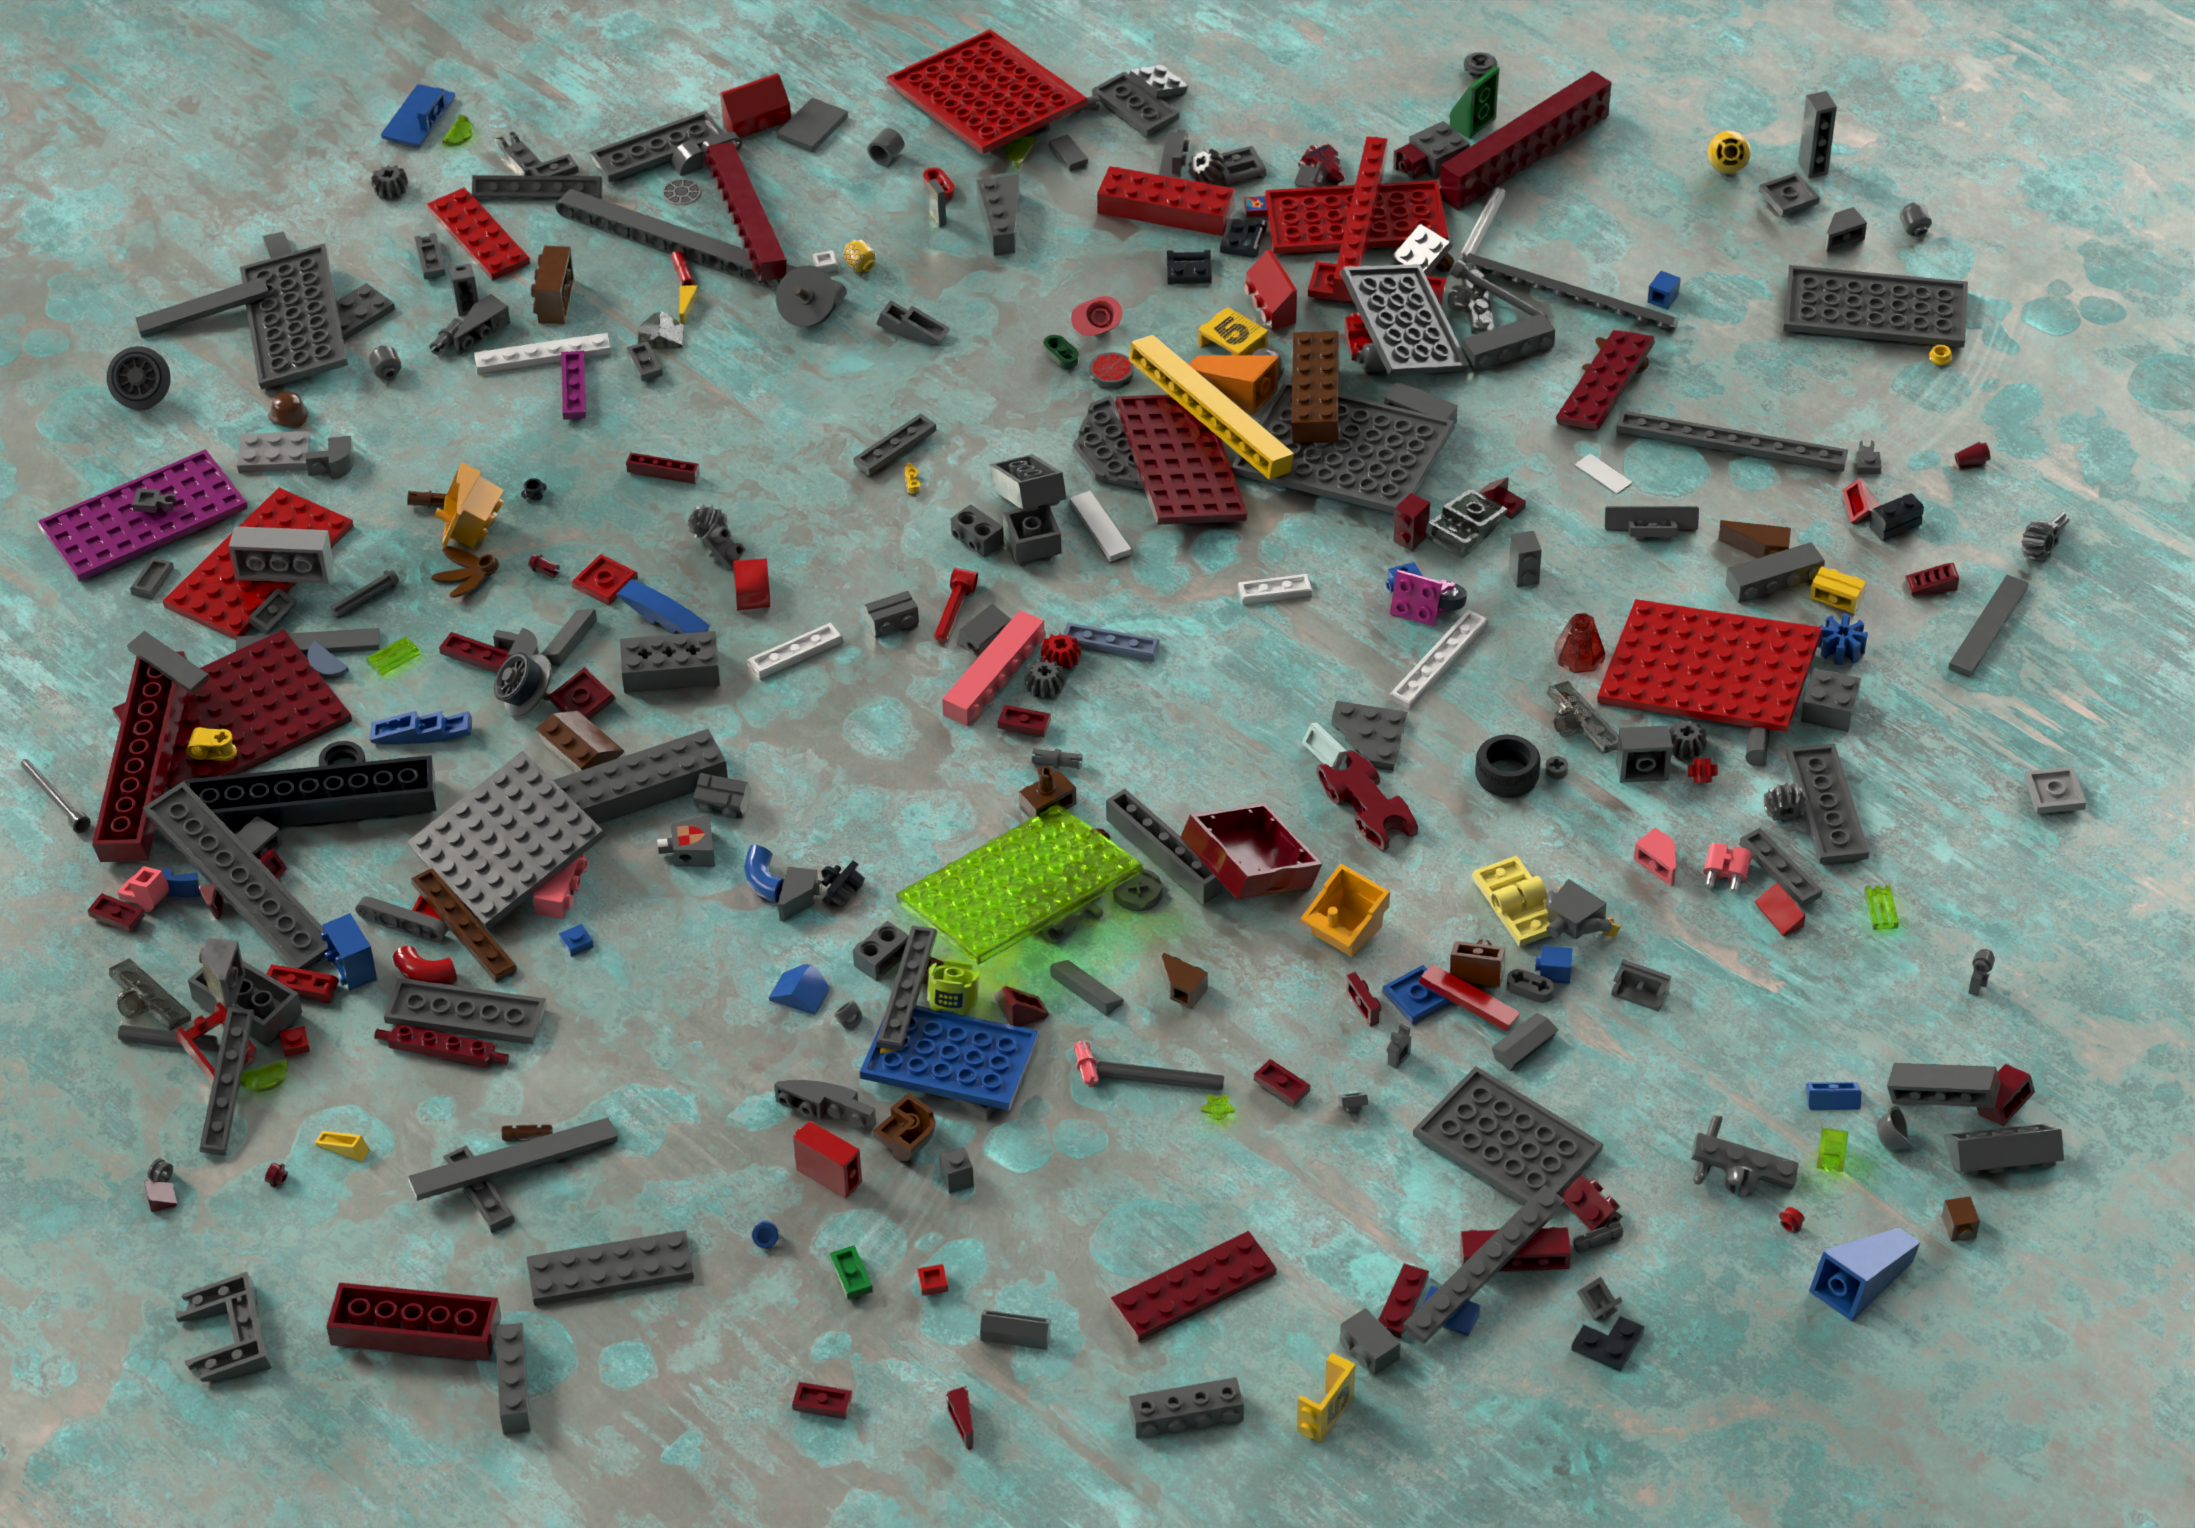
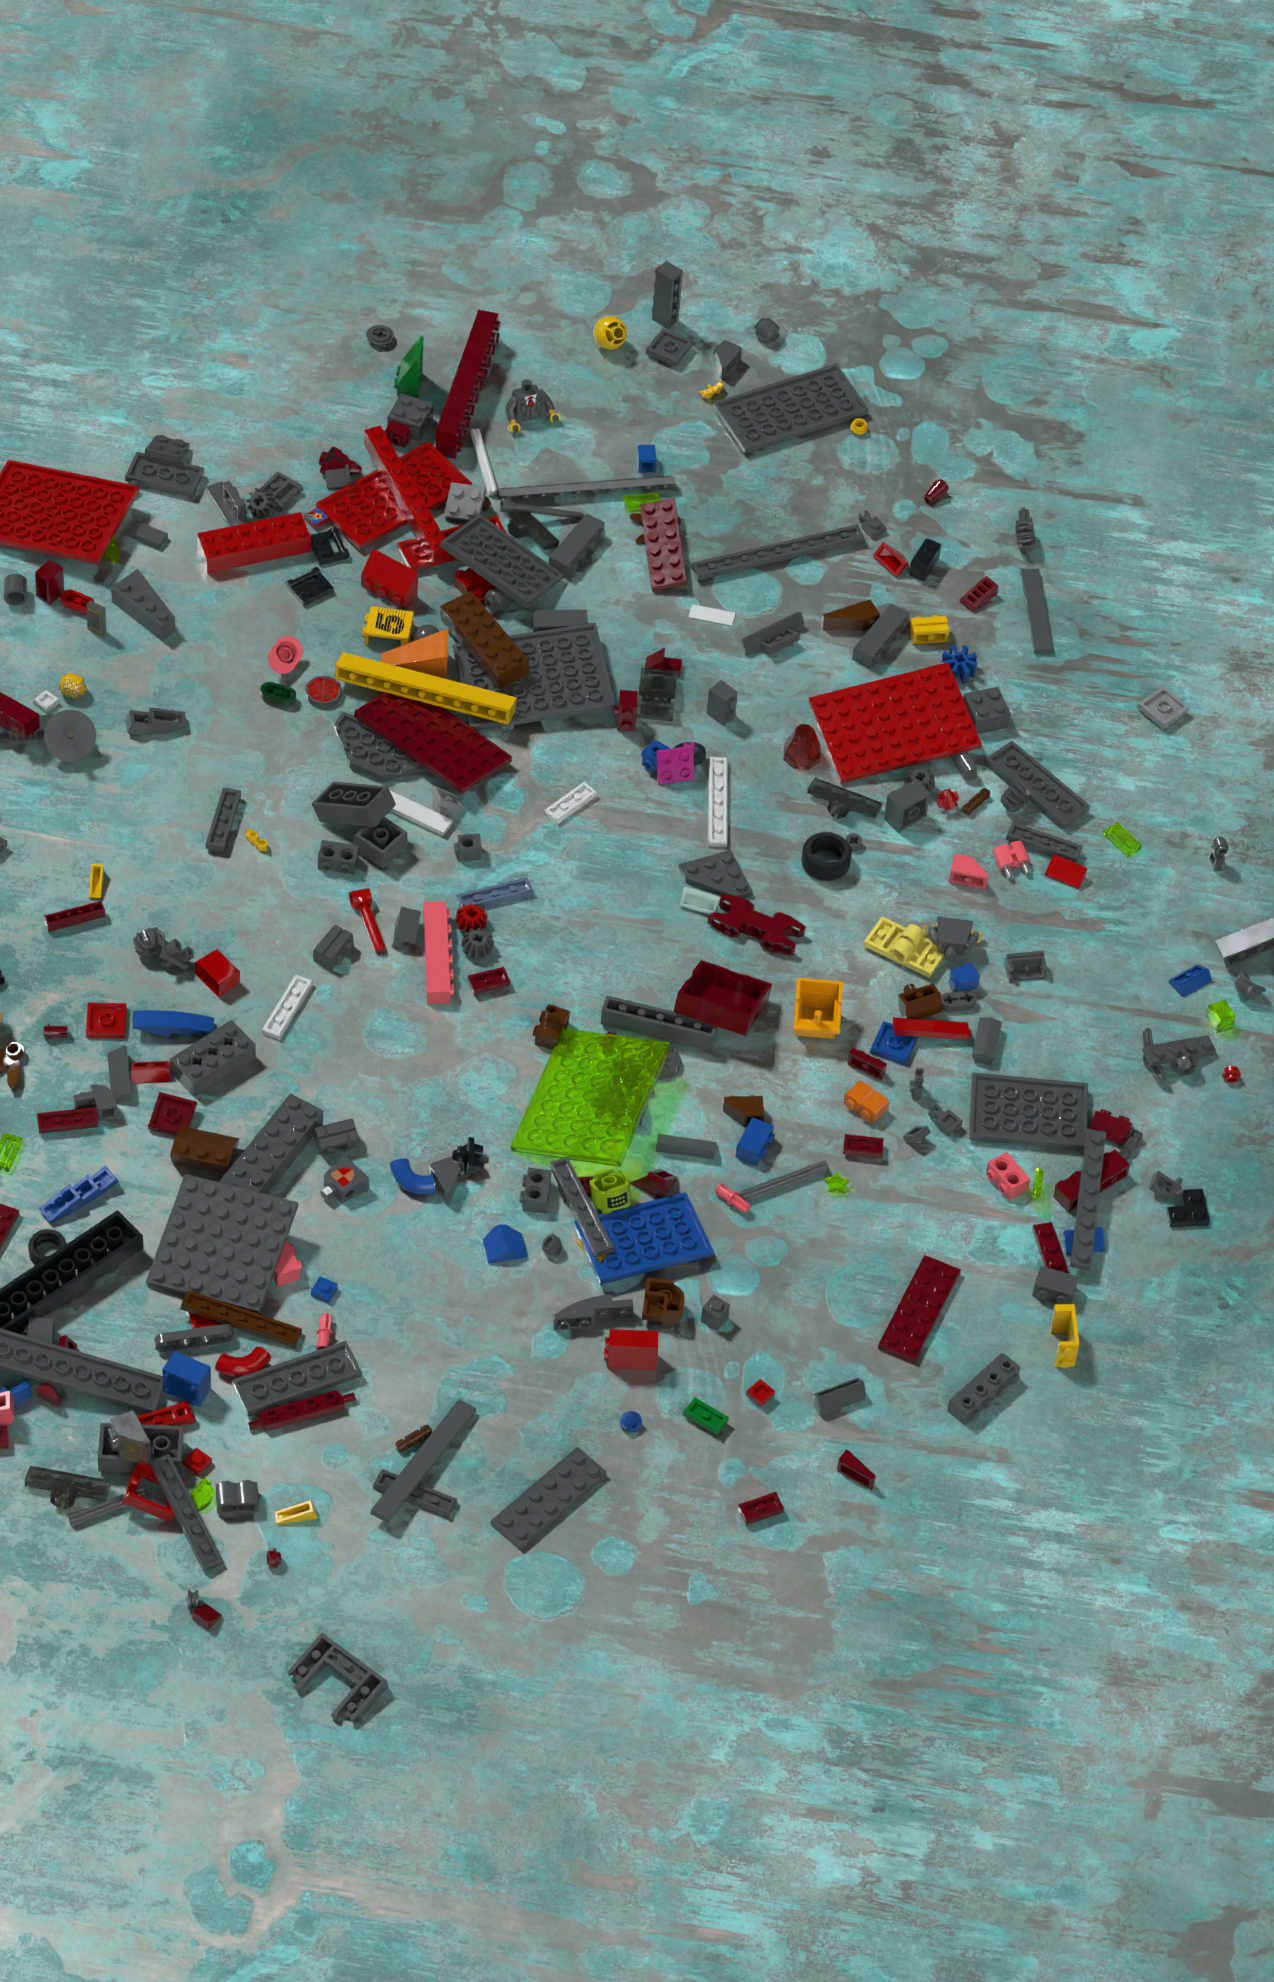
camera: 40 degrees left, 5 degrees up
dark red brick [326,1282,502,1361] -> none
dark grey piece [494,652,551,717] -> none
dark grey brick [495,1323,531,1434] -> none
dark grey pin [1032,748,1083,769] -> none
none -> dark red brick [35,560,64,605]
none -> yellow piece [89,864,104,899]
none -> red slope [130,1061,170,1083]
none -> dark grey brick [215,1480,259,1514]
none -> coral axle [316,1313,332,1350]
none -> light grey slope [430,786,465,817]
none -> dark grey brick [454,833,482,861]
none -> dark grey torso [506,379,561,433]
none -> clear neon green tile [623,493,660,512]
none -> yellow piece [699,381,724,399]
none -> blue brick [736,1117,775,1165]
none -> orange brick [844,1081,889,1123]
none -> dark grey plate [928,1104,963,1136]
none -> reddish brown axle [962,788,991,815]
none -> coral brick [986,1152,1030,1200]
none -> clear neon green tile [1031,1168,1044,1201]

